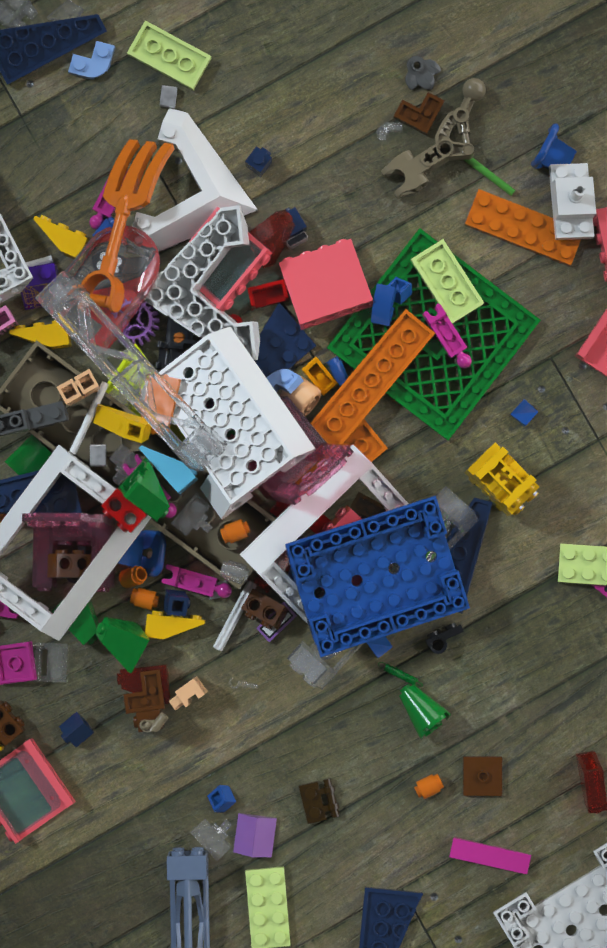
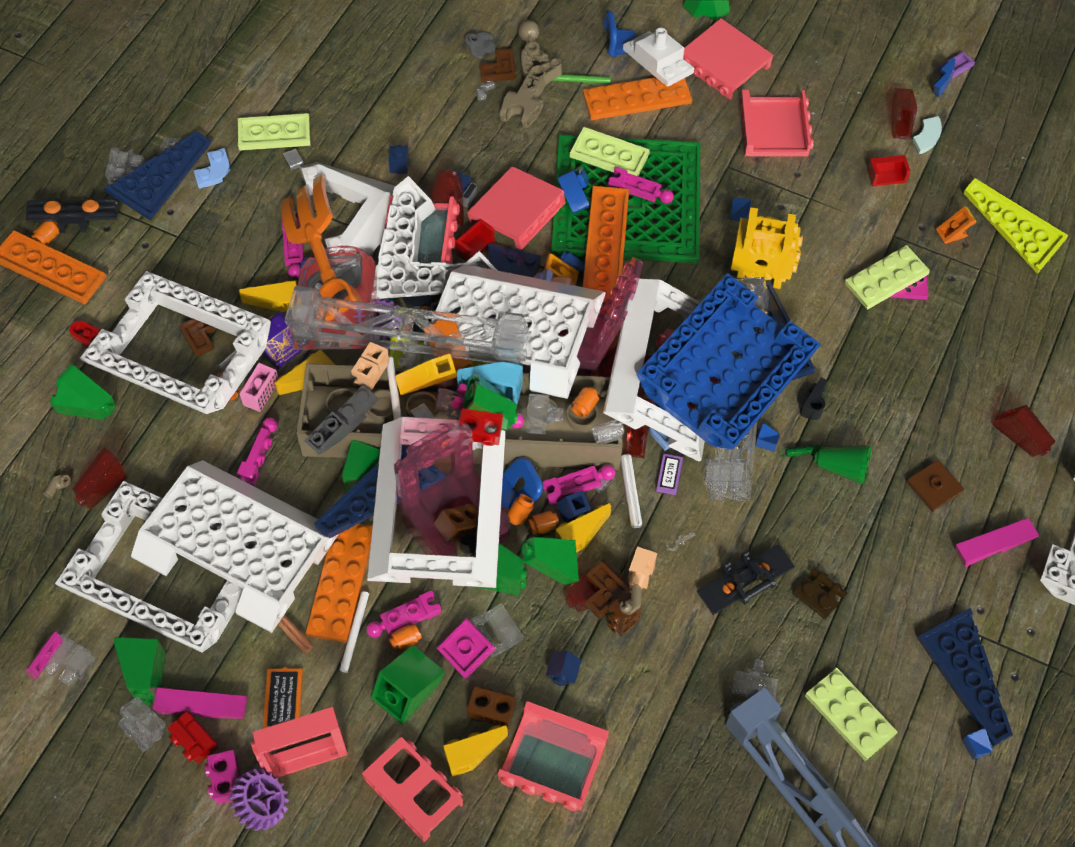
camera: 35 degrees left, 25 degrees down
blue slope [207,785,236,813] -> none
medium lavender slope [233,813,277,857] -> none
reddish brown brick [241,588,289,630] -> none
orange brick [414,774,444,800] -> none
none -> black piece [697,544,795,615]

